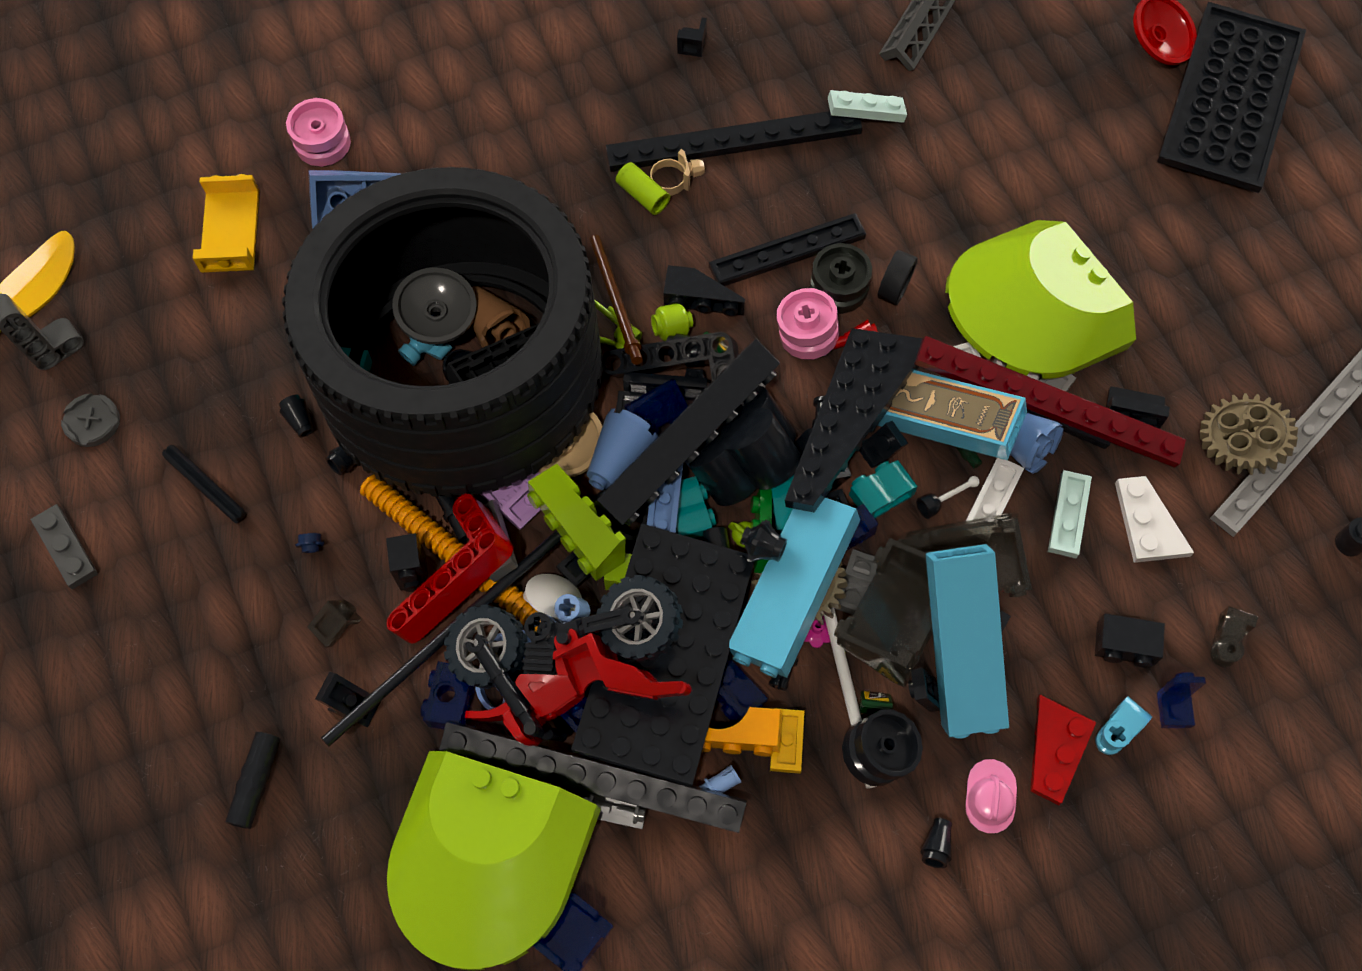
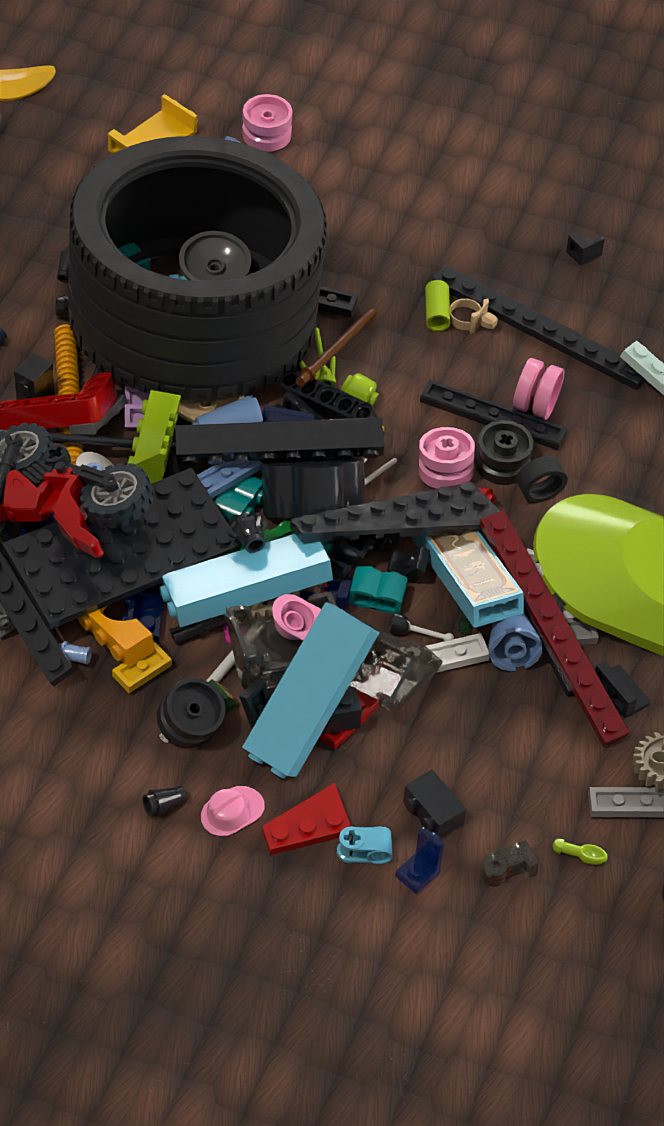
camera: 40 degrees right, 15 degrees down
black slope [663,265,745,316] -> none
light aqua plate [1047,470,1092,558] -> none
white wing [1115,476,1194,563] -> none
none -> bright pink piece [272,594,321,640]
none -> bright pink wheel [513,358,565,420]
none -> lime piece [553,839,608,865]

